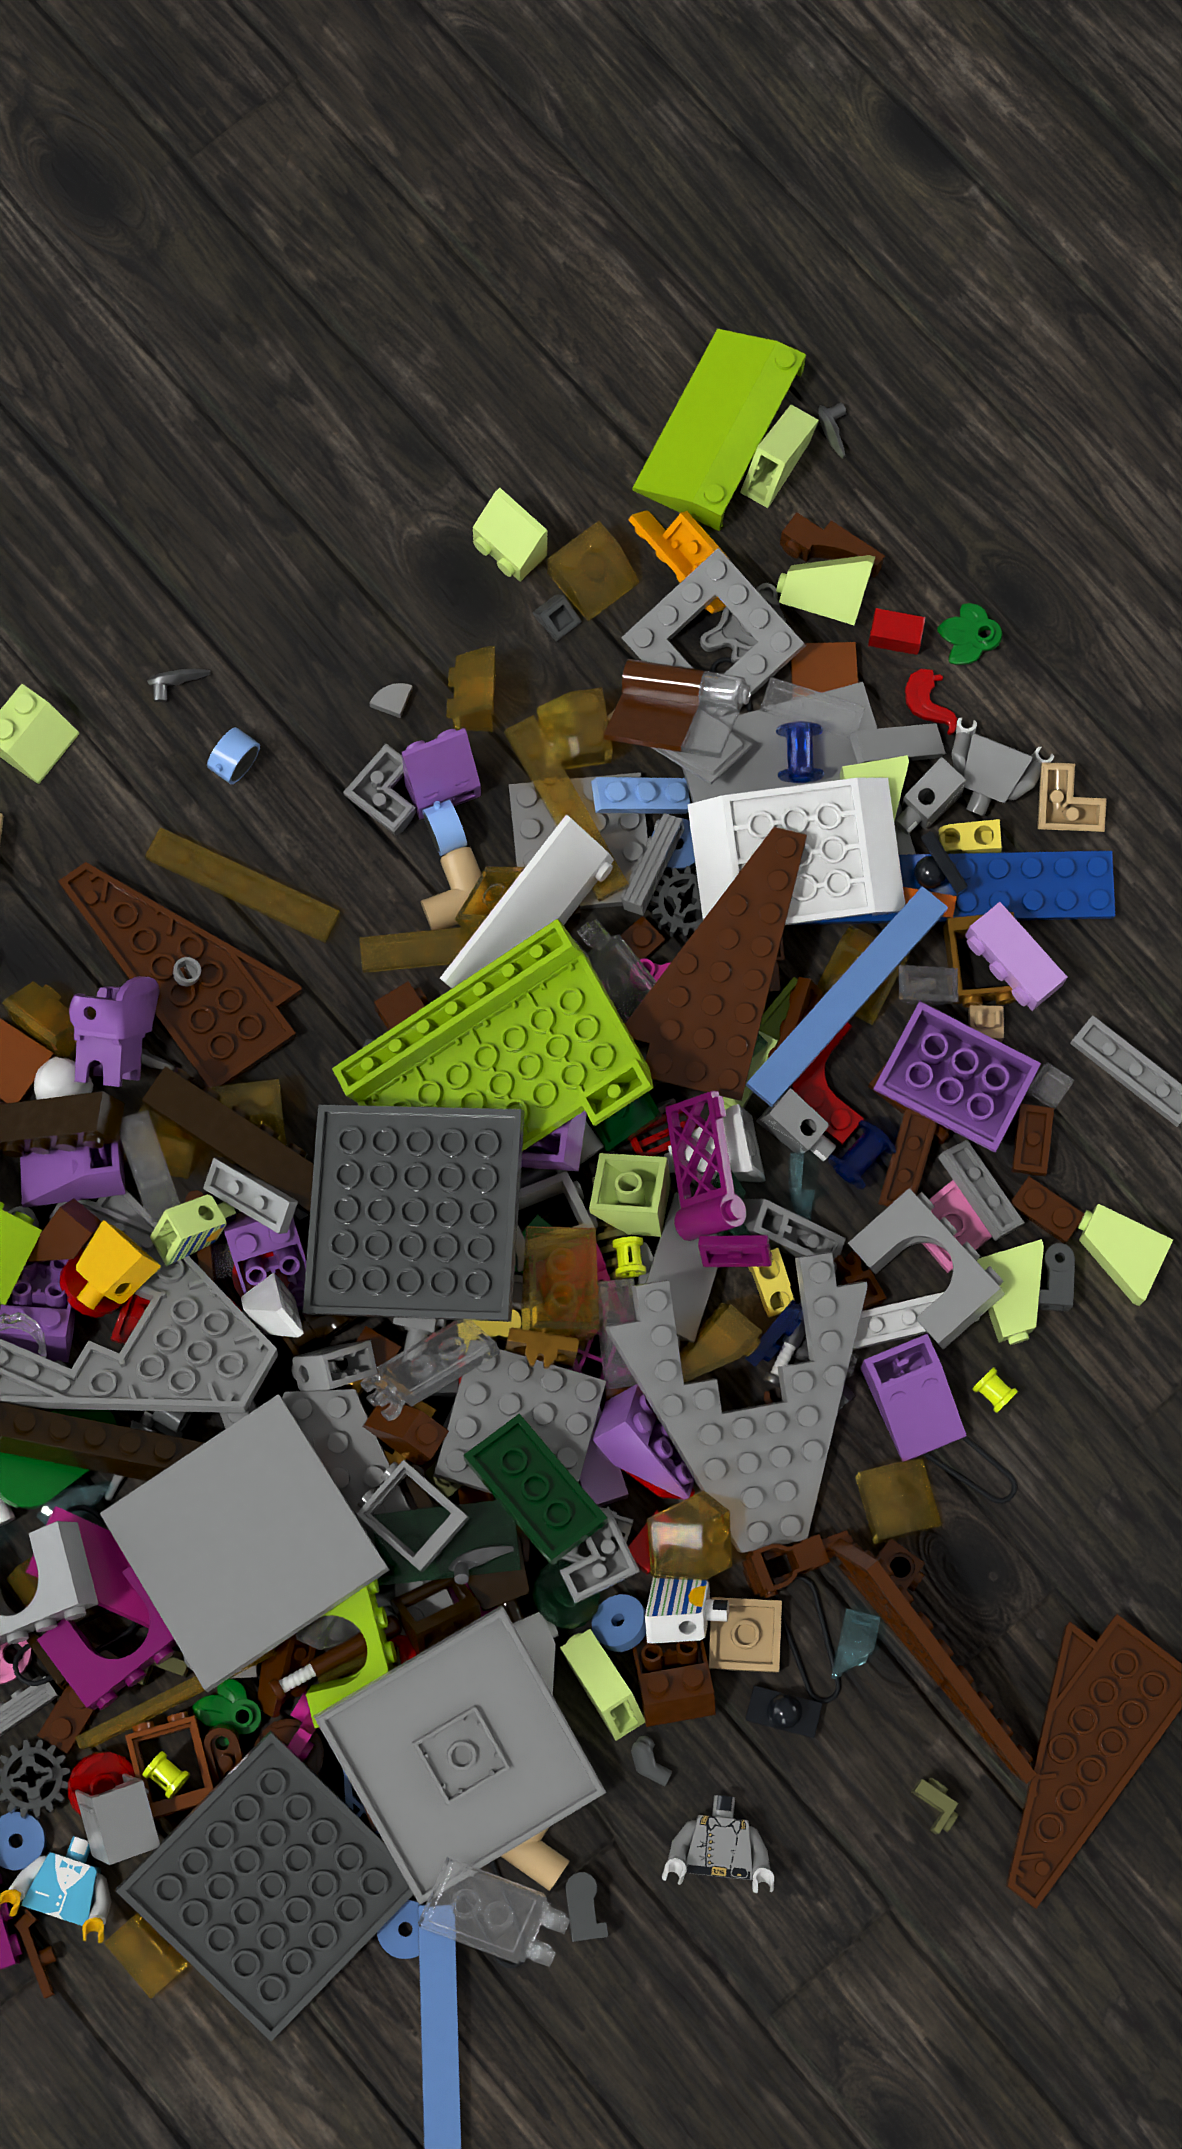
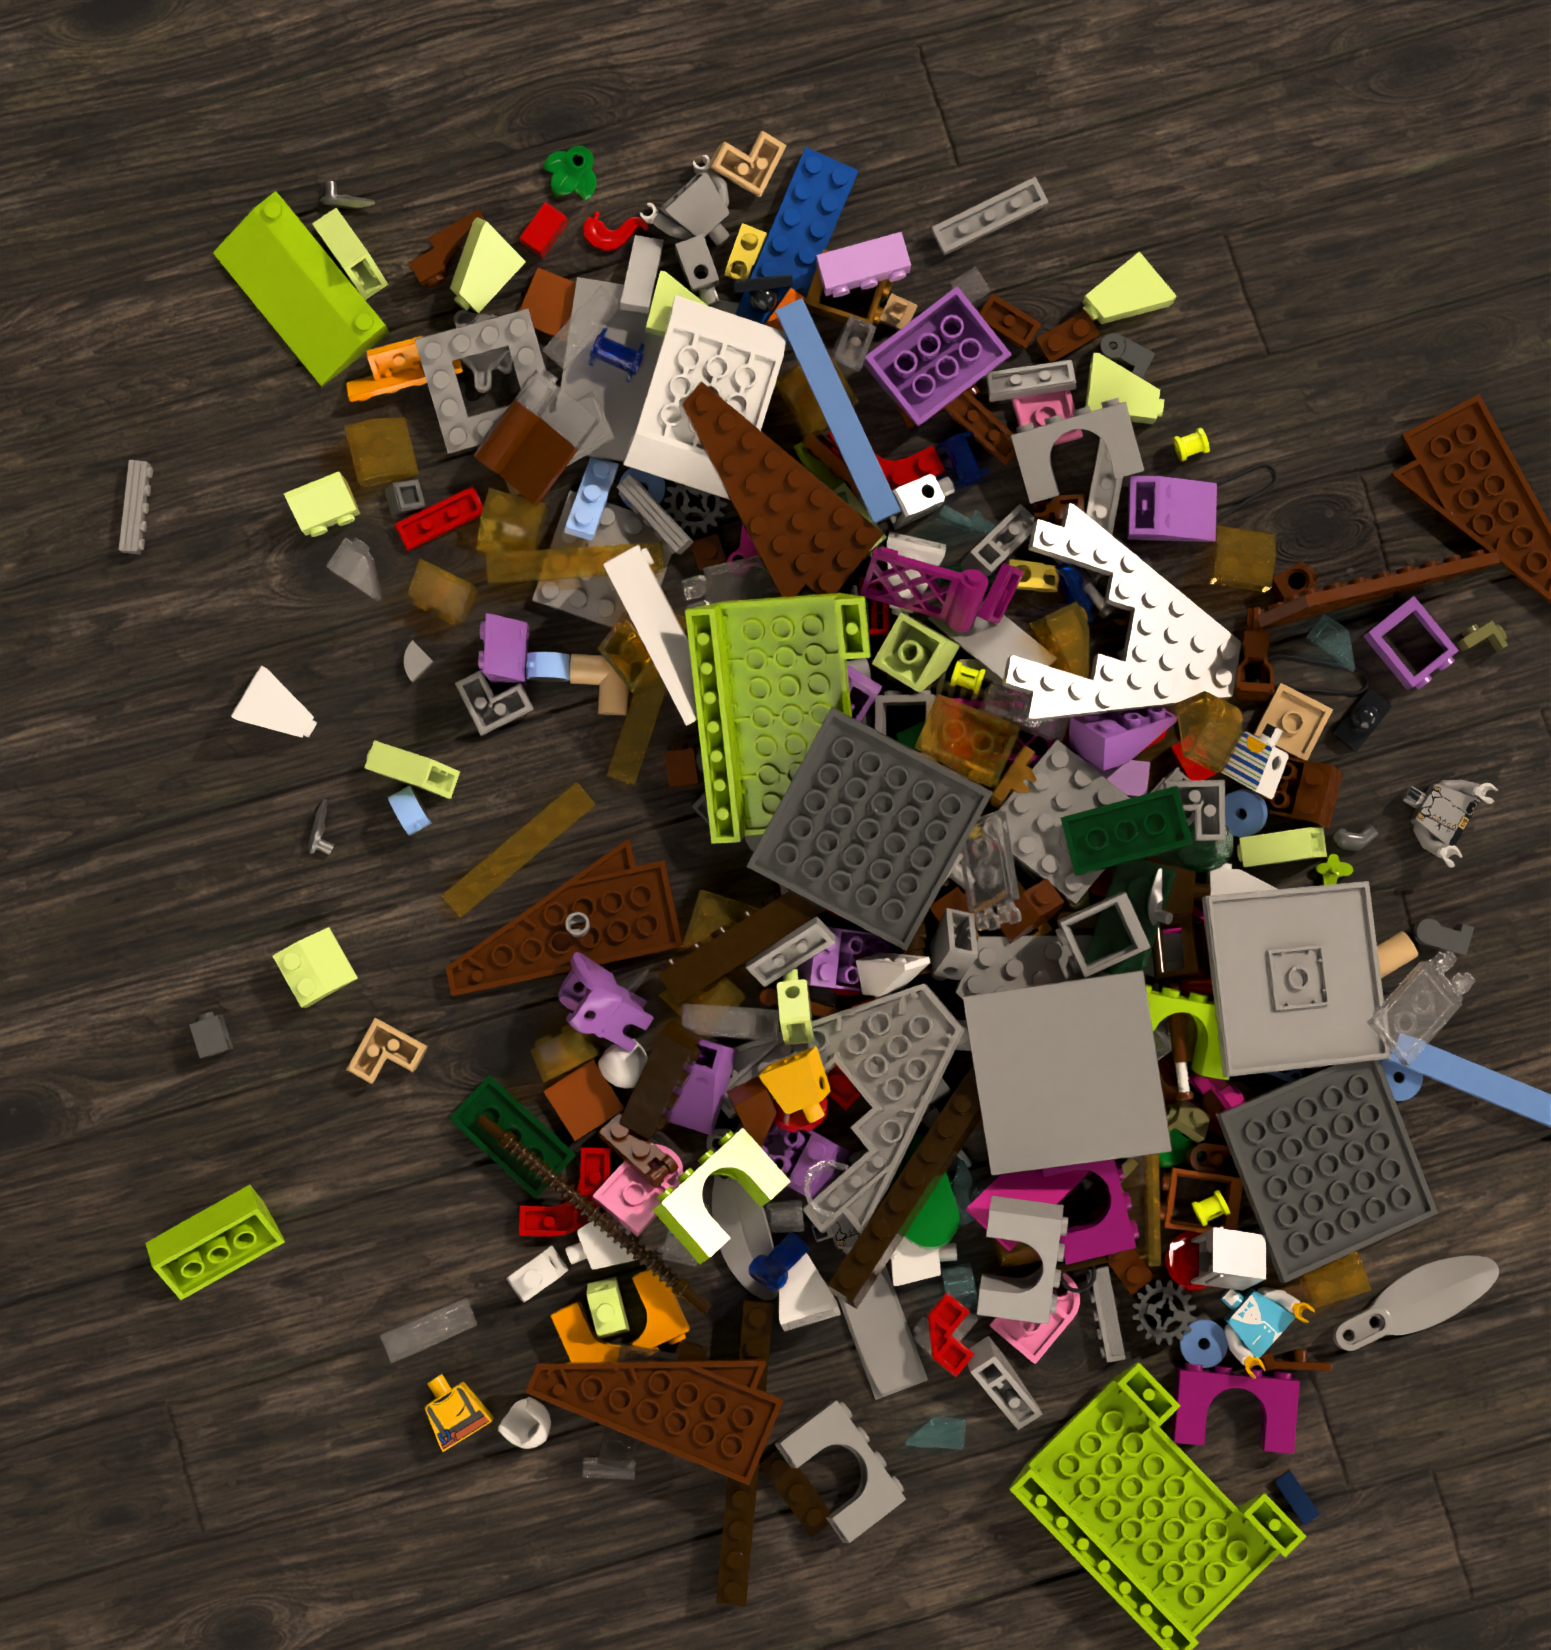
camera: 60 degrees left, 10 degrees up
none -> light grey piece [119,460,153,555]
none -> white slope [230,666,317,737]
none -> clear slope [326,537,382,602]
none -> yellowish green slope [364,740,460,799]
none -> red tile [394,486,486,551]
none -> olive bracket [1165,1100,1210,1143]
none -> lime piece [1315,854,1353,885]
none -> light grey plant [1333,1255,1499,1351]
none -> medium lavender window [1363,596,1459,690]

